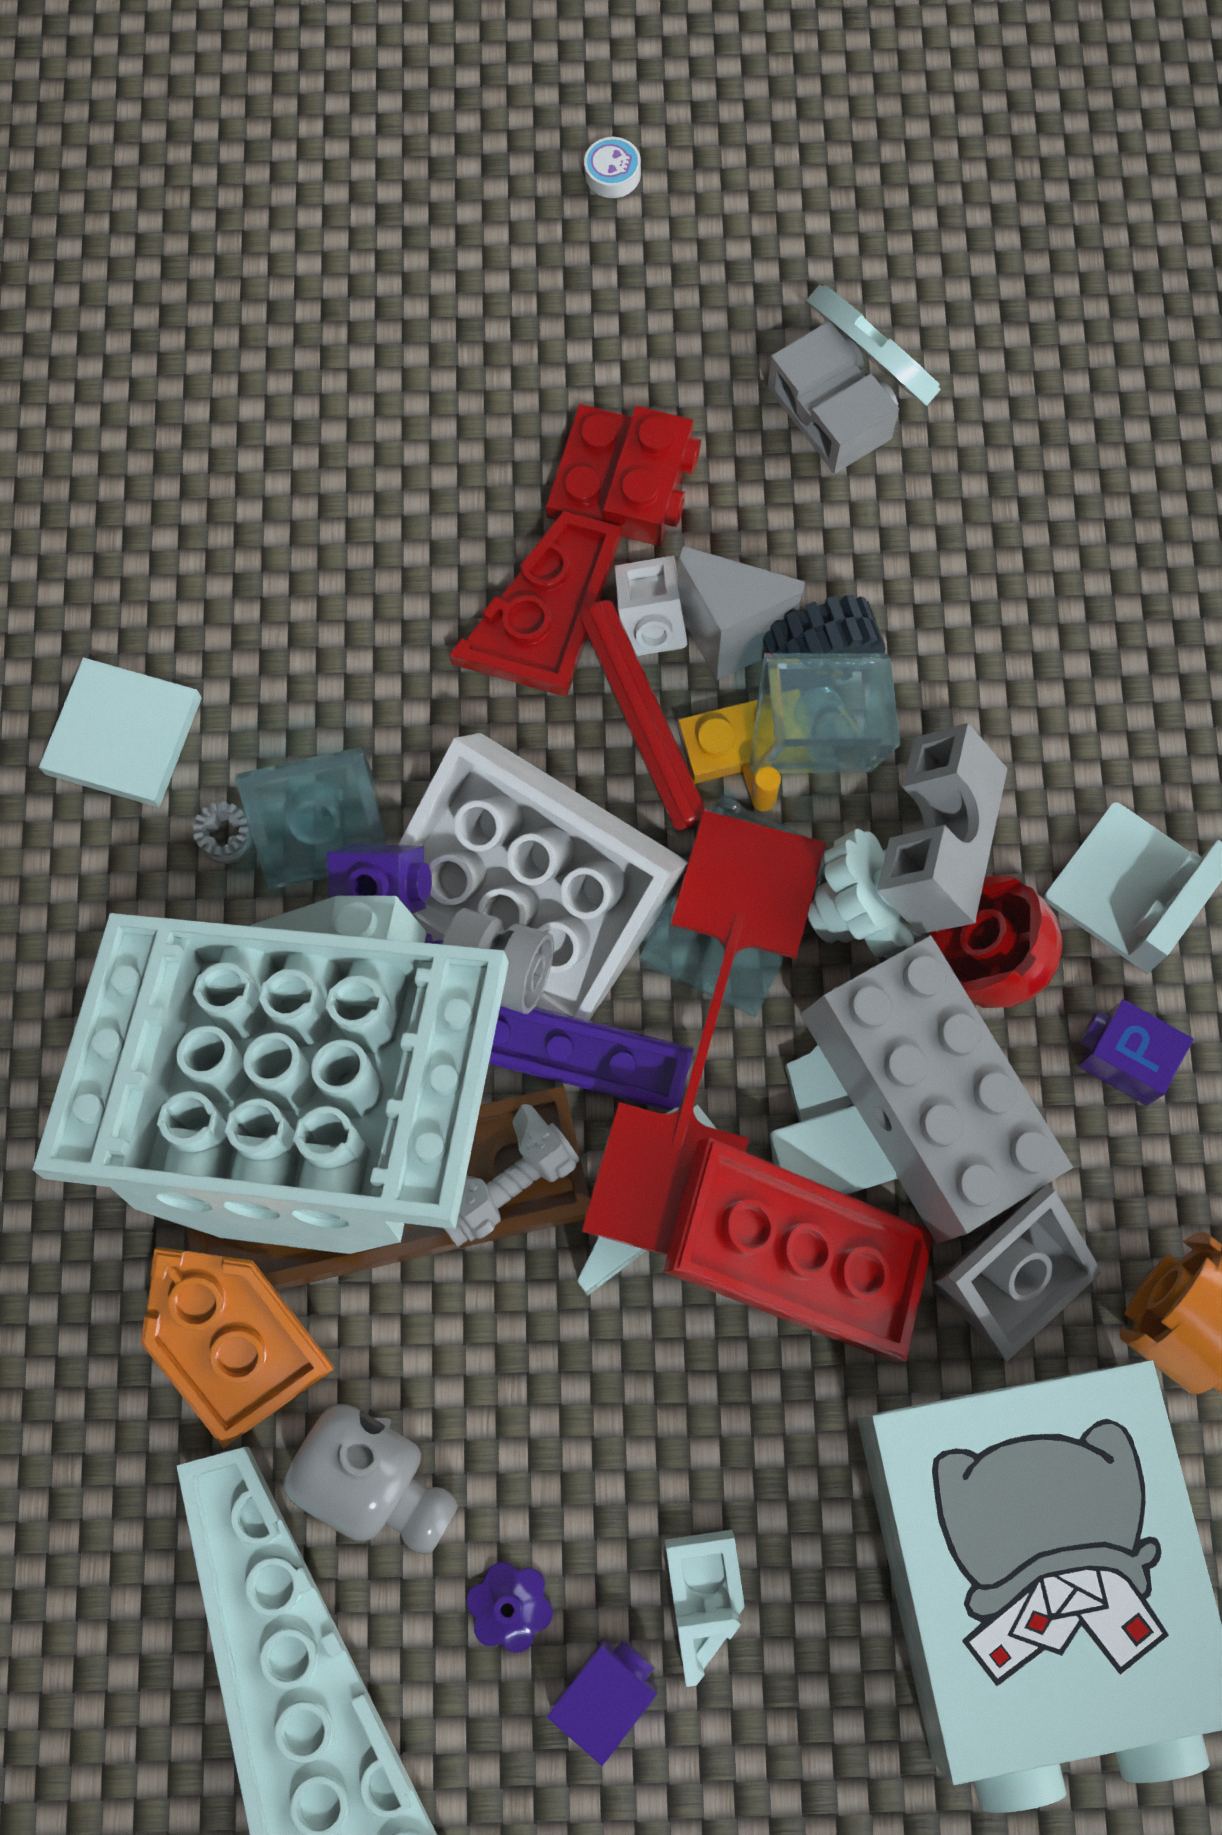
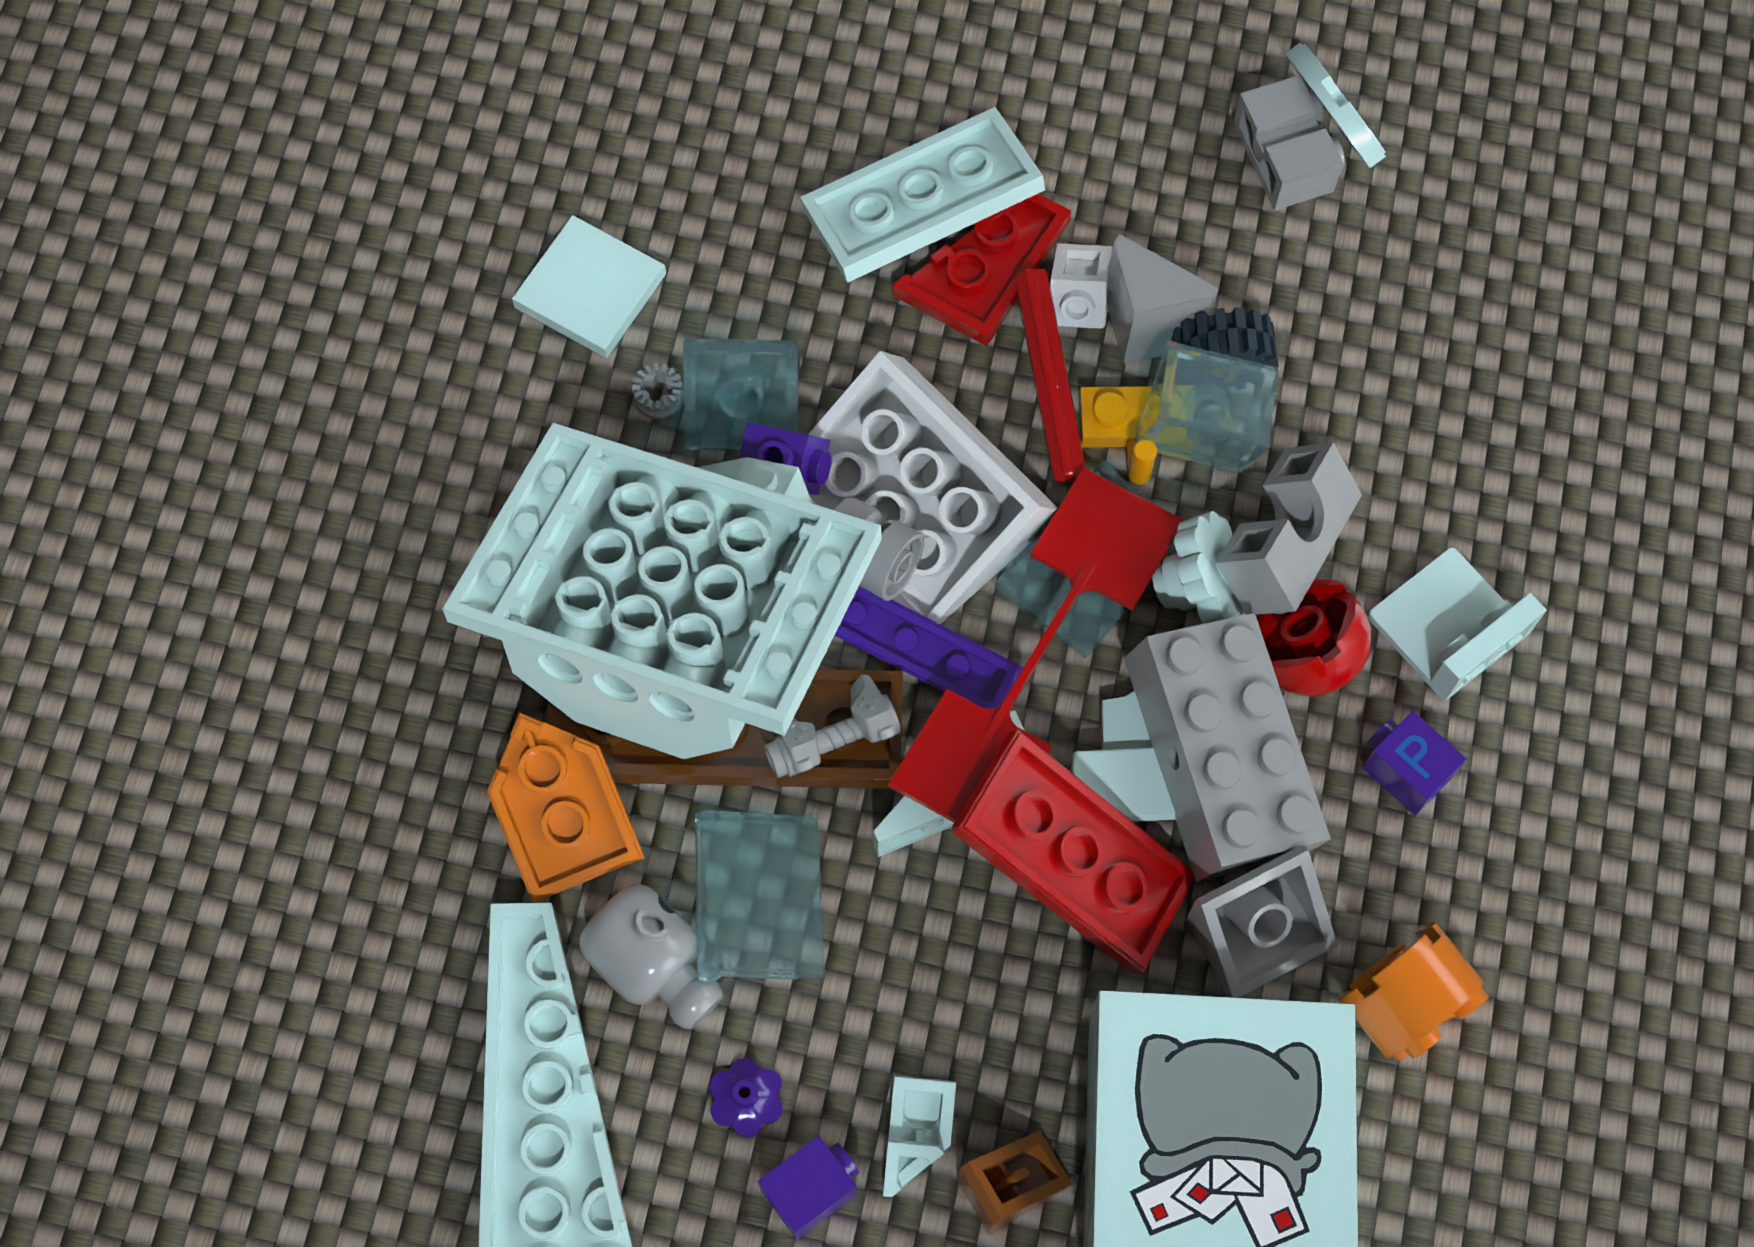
camera: 10 degrees right, 5 degrees down
red plate [546,404,701,547] -> none
none -> clear light blue piece [695,810,825,981]
none -> light aqua plate [800,107,1045,283]
none -> dark orange slope [957,1130,1073,1235]

